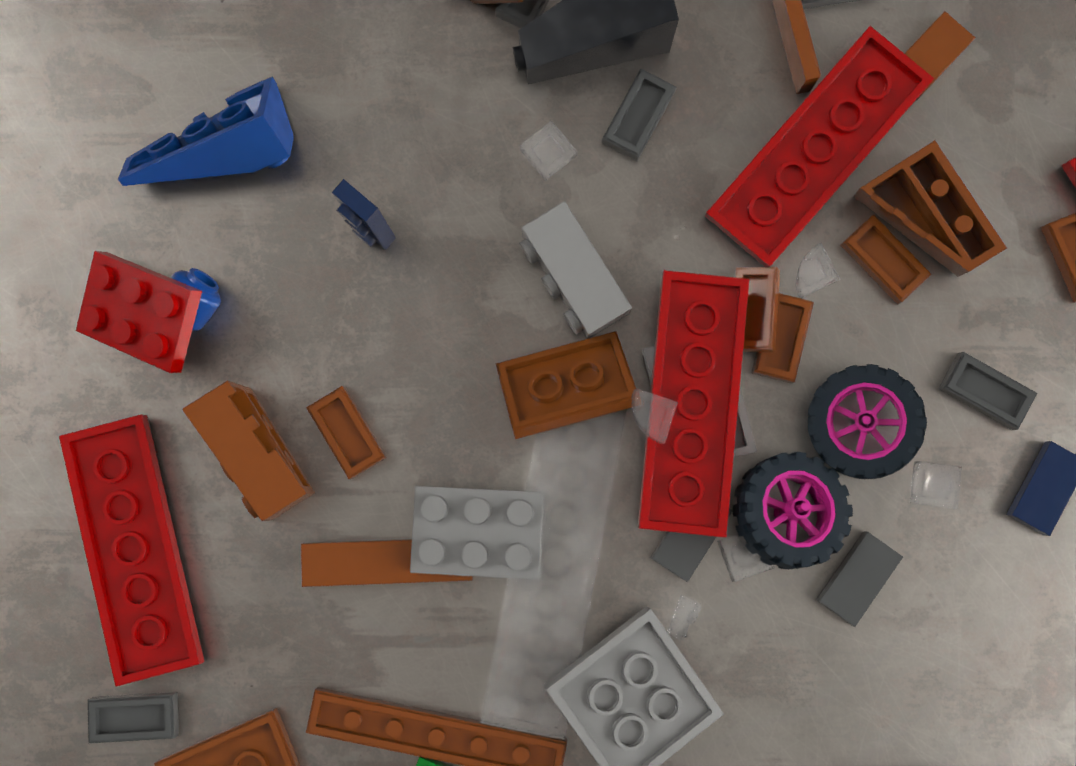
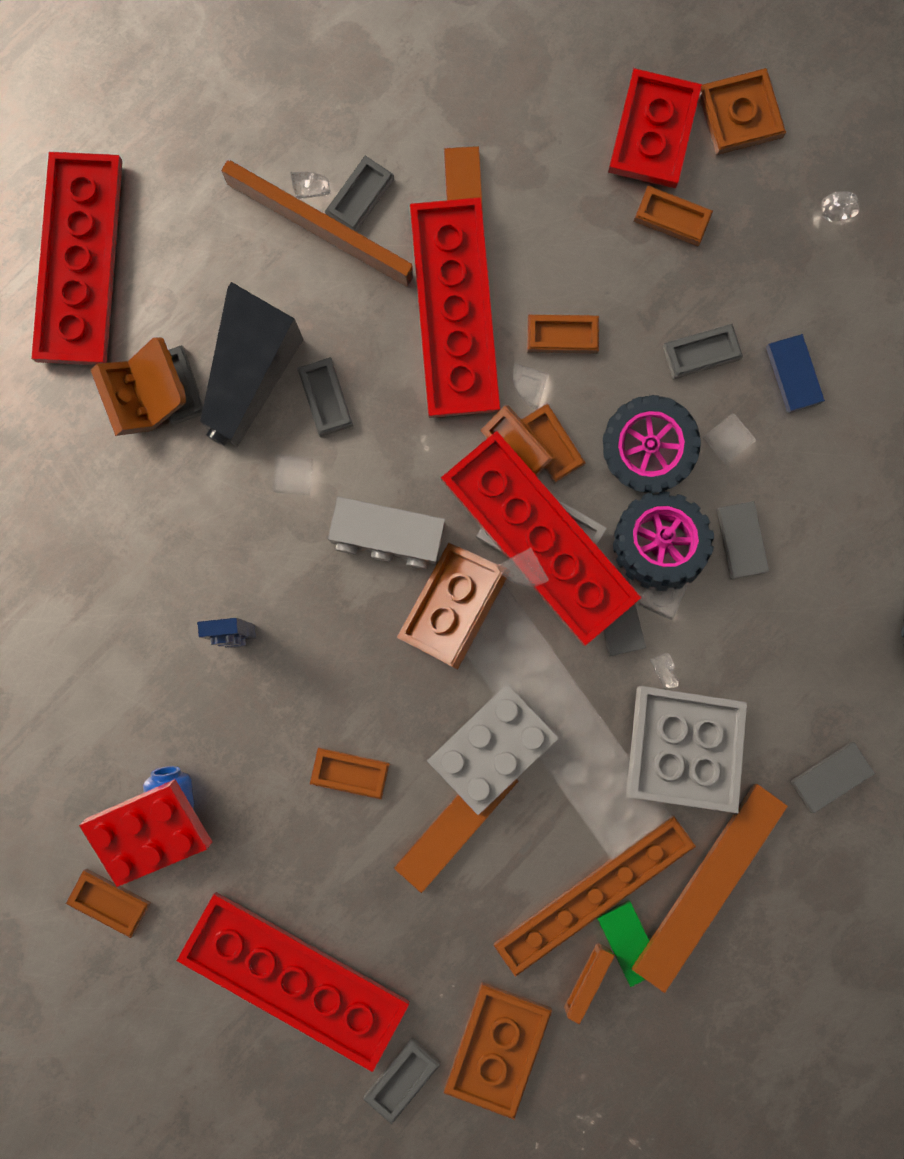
camera: 50 degrees left, 0 degrees up
blue wedge [118,76,294,186] -> none
dark orange wedge [182,380,315,522] -> none
dark orange wedge [854,140,1007,277] -> none
none -> dark orange tile [66,869,151,938]

